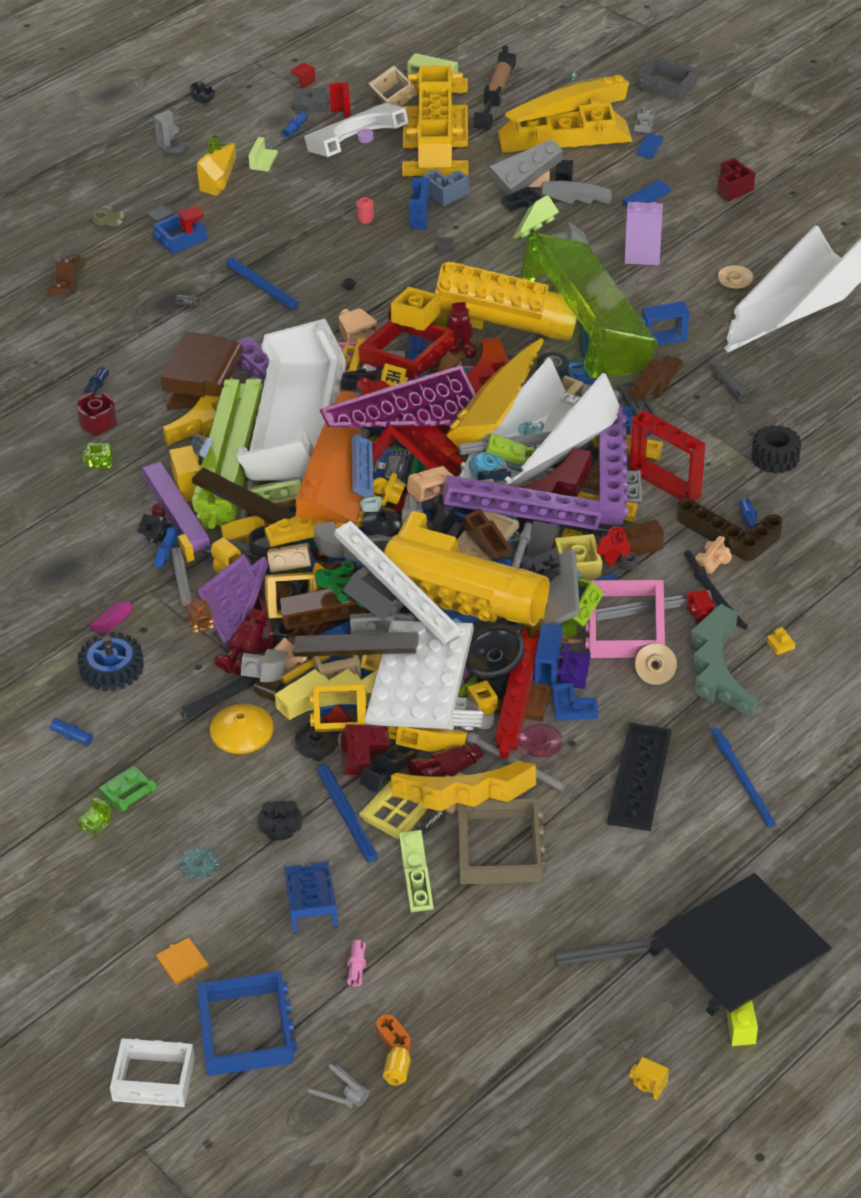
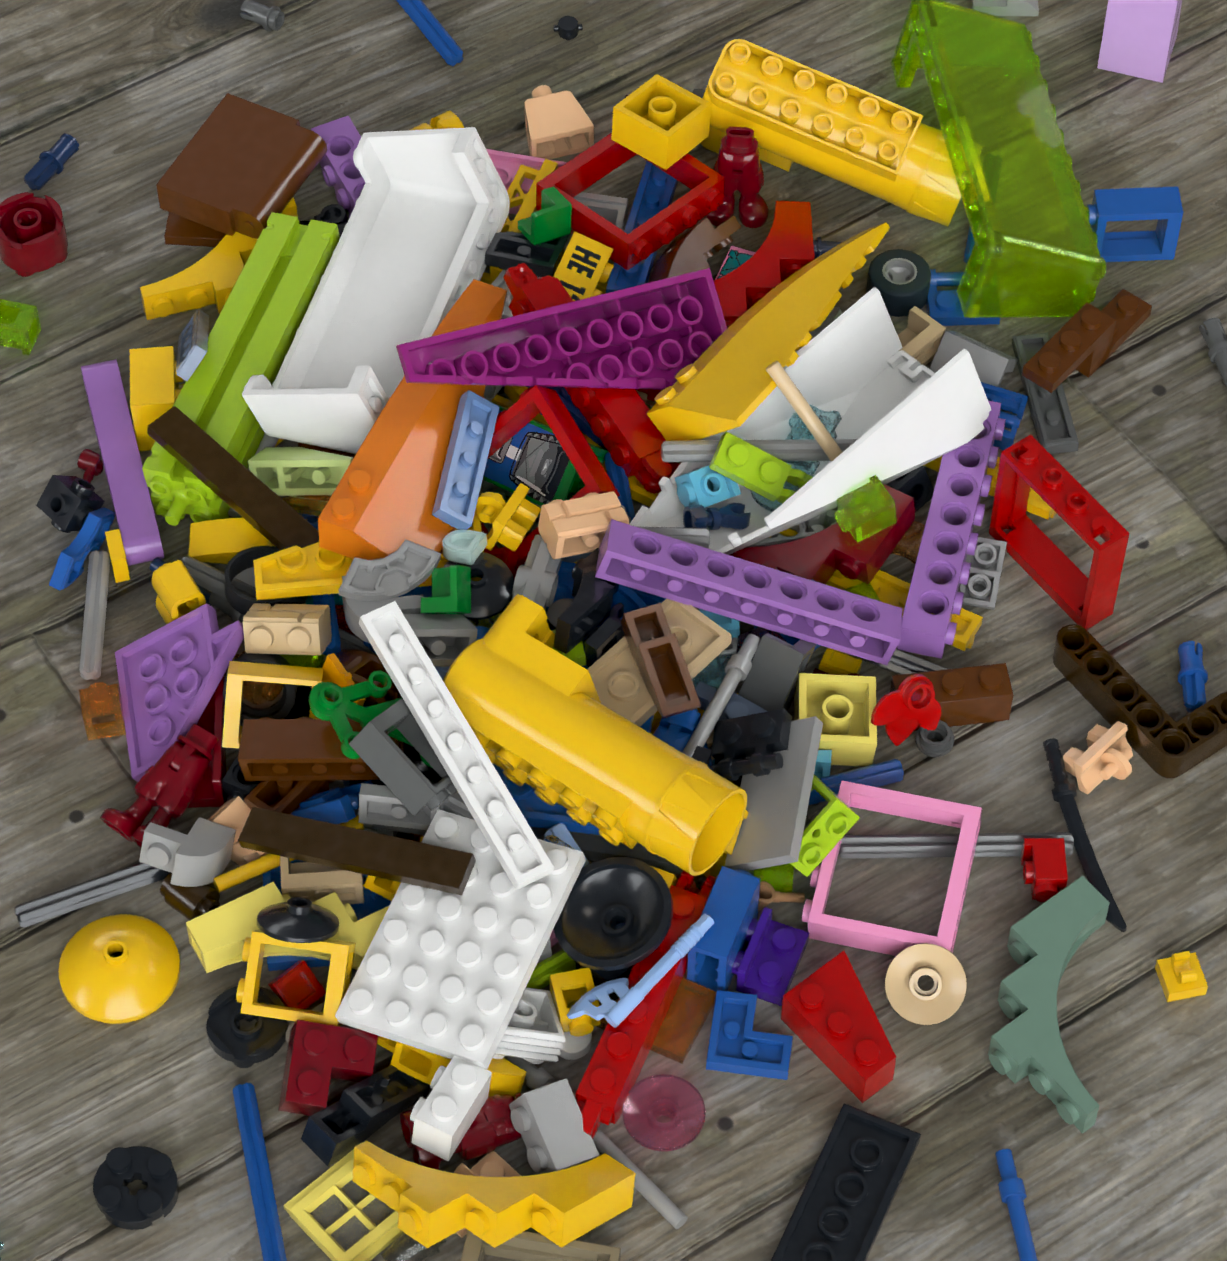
camera: 10 degrees right, 10 degrees up
none -> black dish [257,897,339,943]
none -> light grey tile [339,539,441,601]
none -> white brick [410,1056,492,1161]
none -> green panel [421,565,471,614]
none -> light grey brick [509,1078,599,1174]
none -> green panel [518,186,572,246]
none -> light blue piece [567,913,714,1028]
none -> tan bar [766,361,843,462]
none -> red wedge [781,950,896,1103]
none -> clear neon green brick [834,475,897,543]

